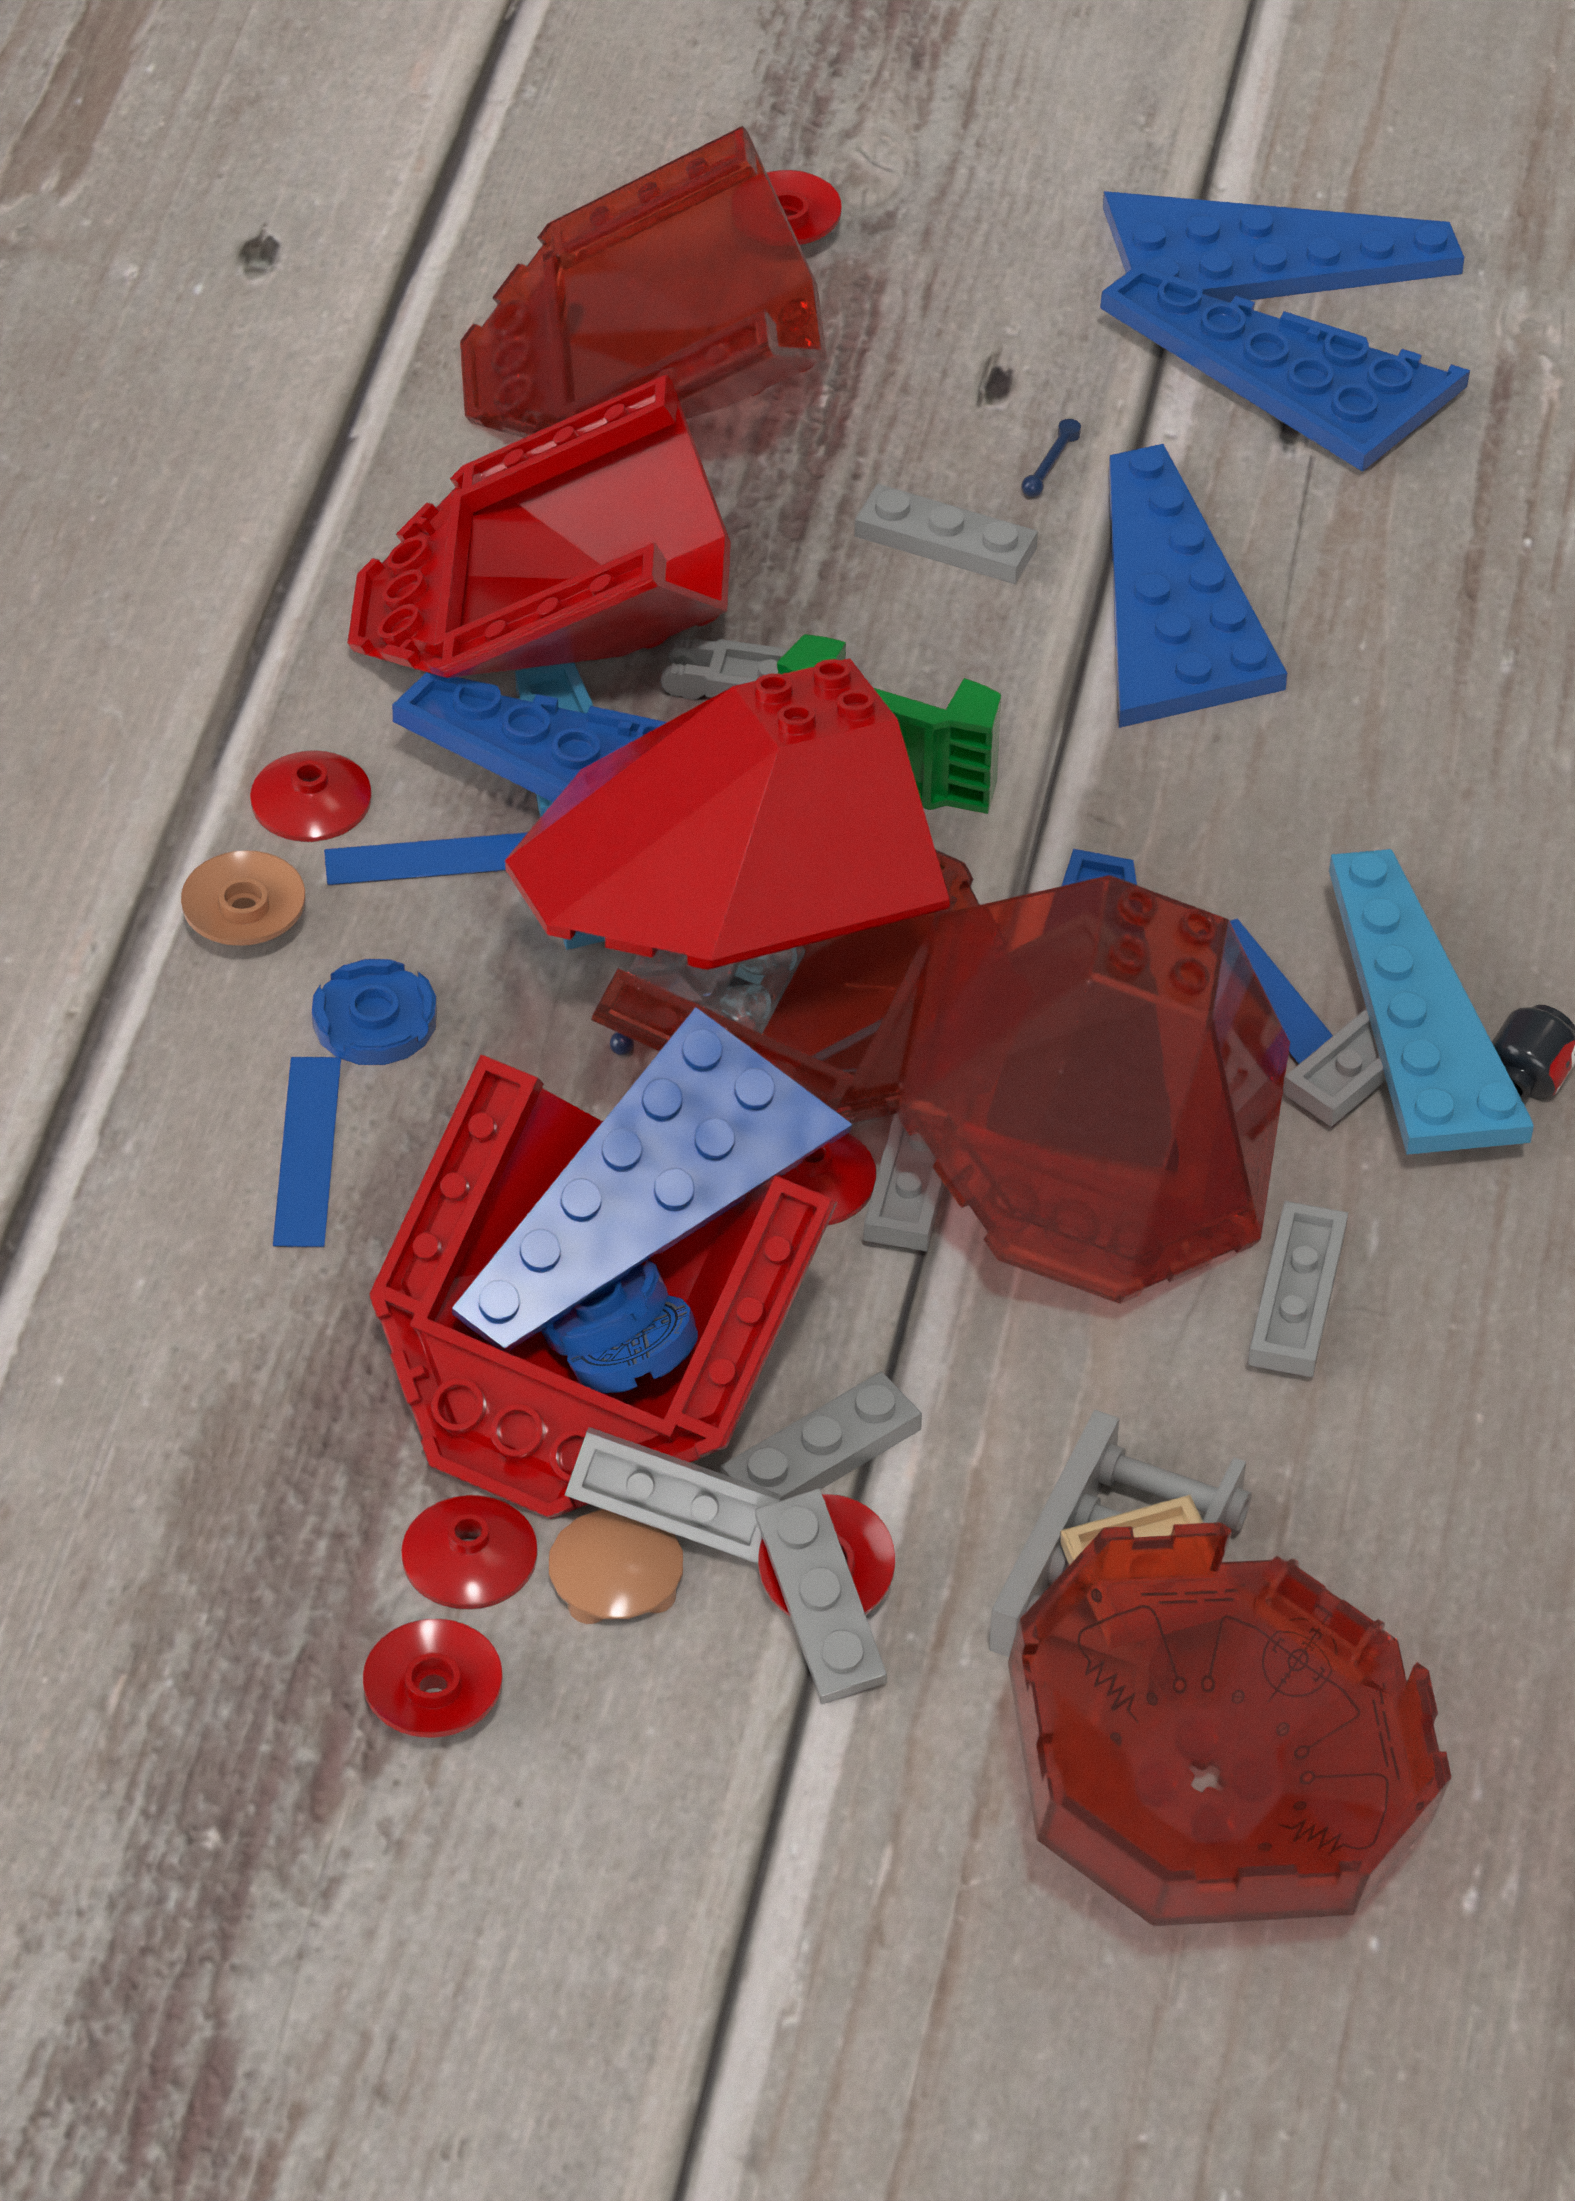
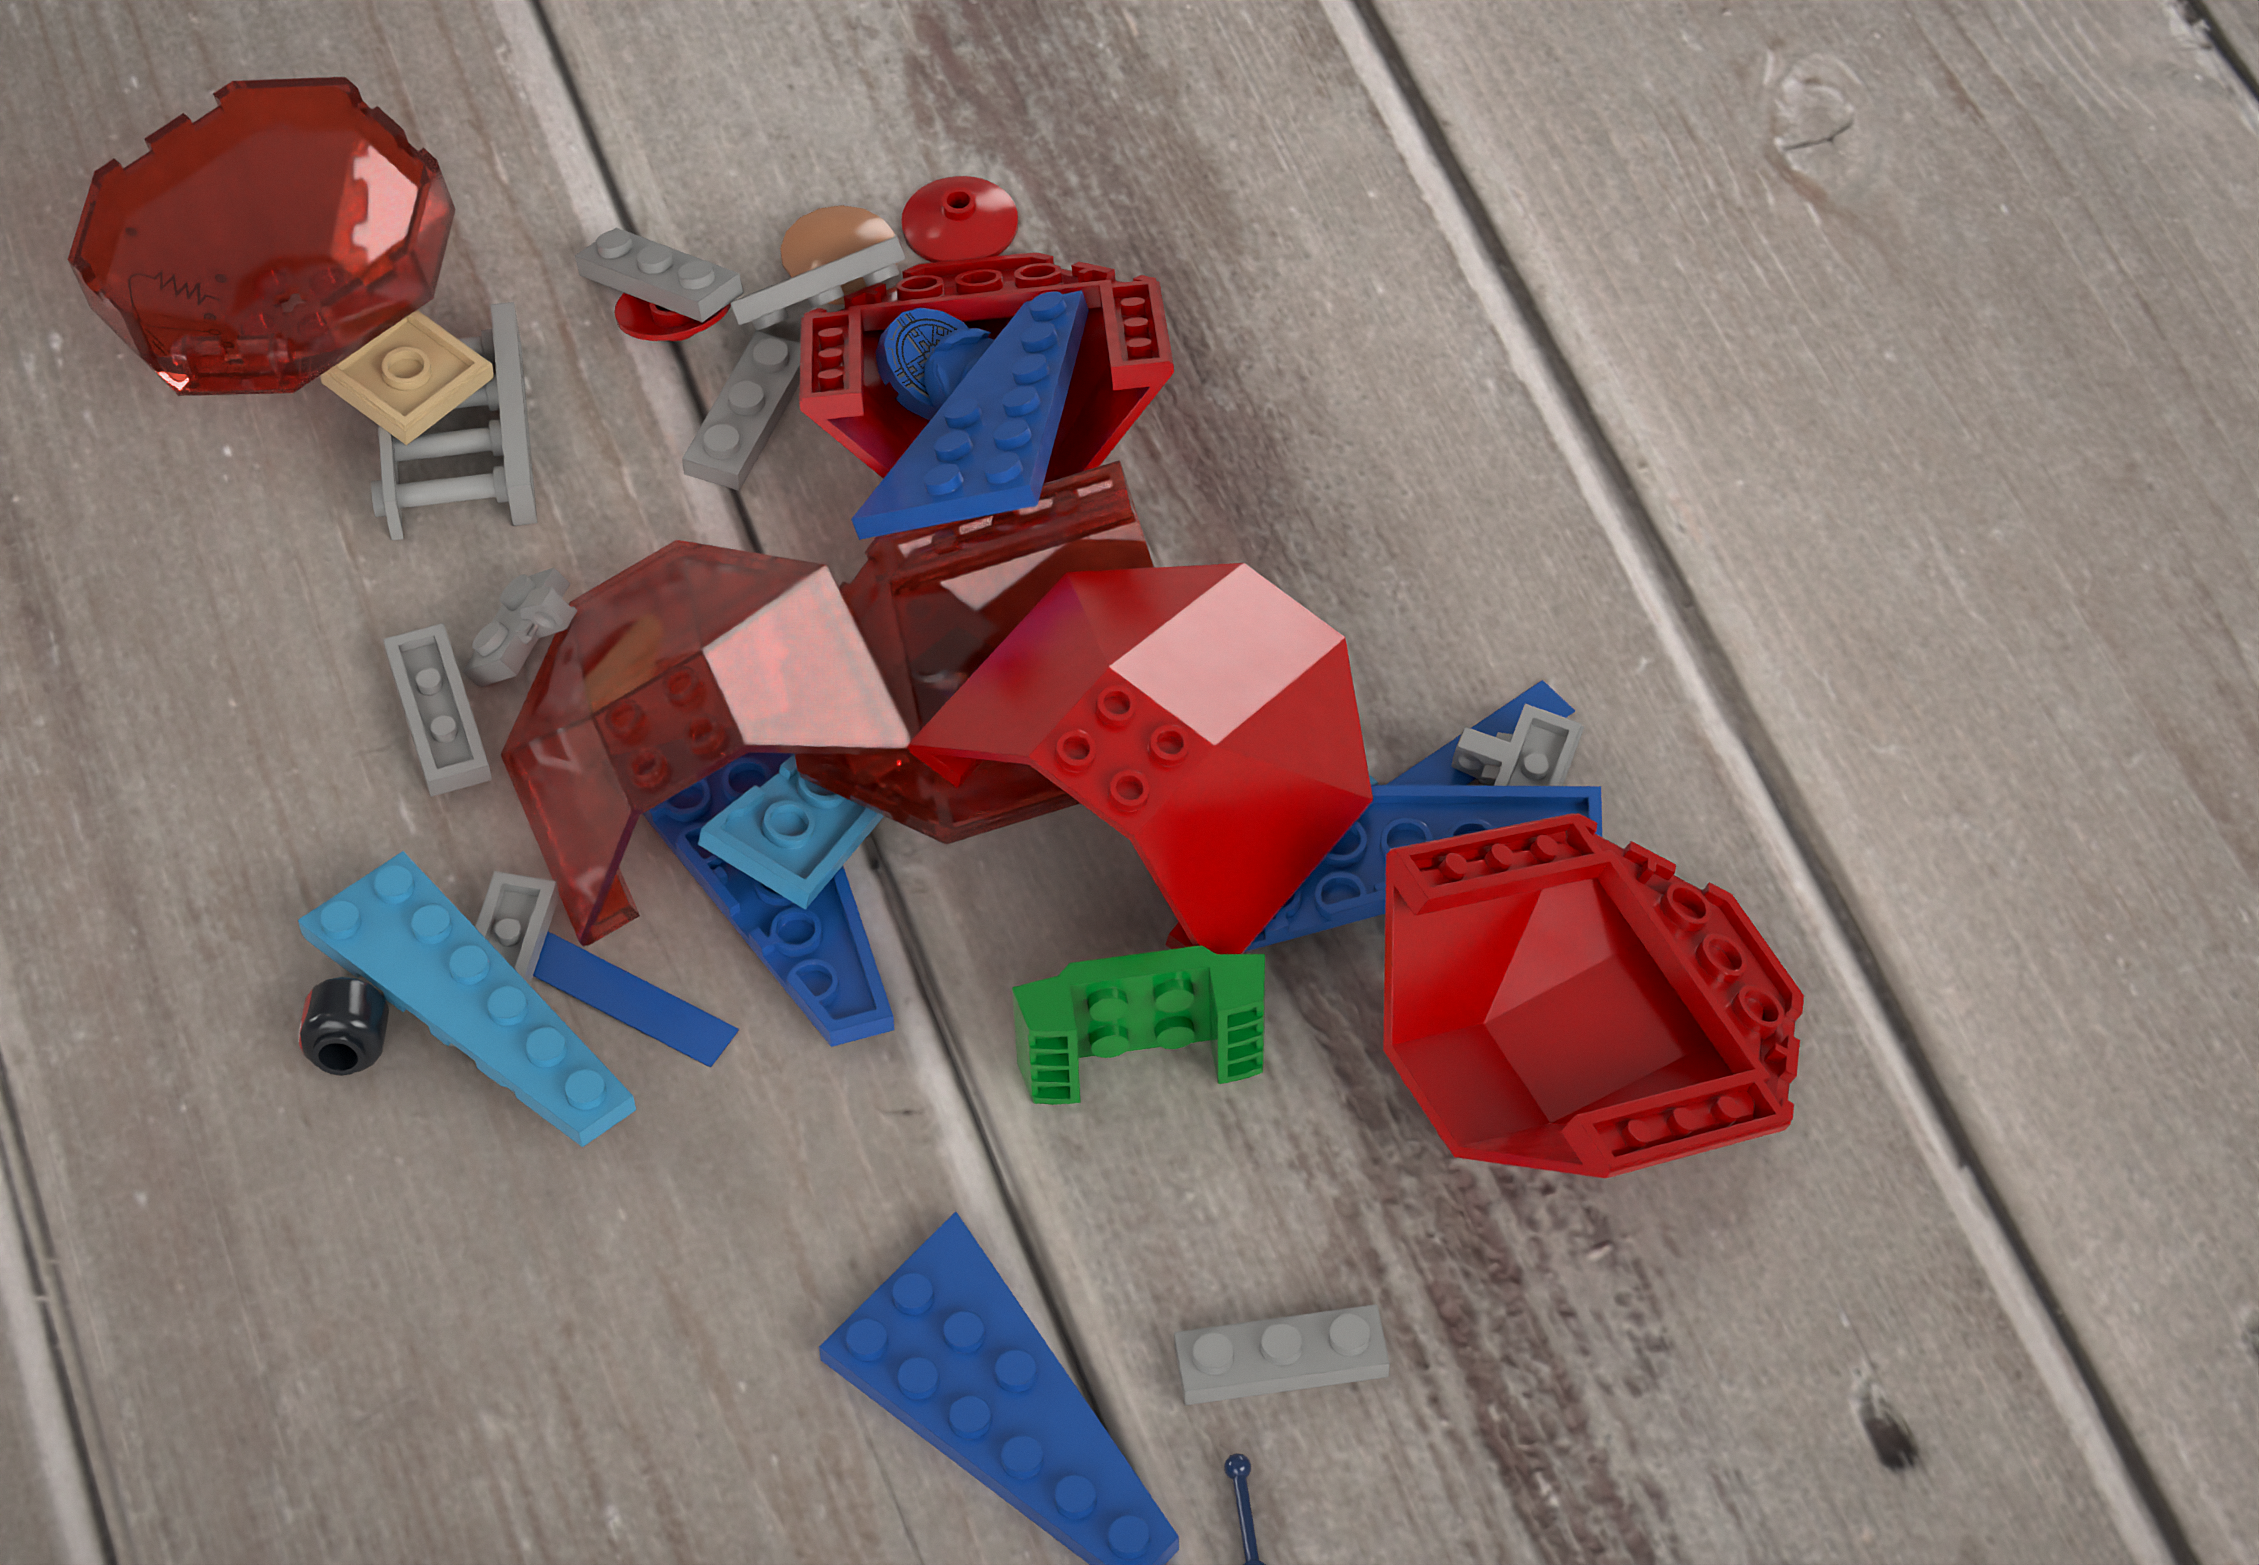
camera: 150 degrees right, 5 degrees up
nougat dish [181,850,306,946] -> none
red dish [250,750,372,842] -> none
blue sticker [273,1057,341,1247] -> none
blue tile [312,959,437,1065] -> none
red dish [363,1618,503,1738] -> none
clear red windscreen [460,126,827,438] -> none
light grey hinge [660,637,789,700] -> none
none -> light grey hinge [463,567,577,687]
none -> light grey hinge [1451,704,1584,786]

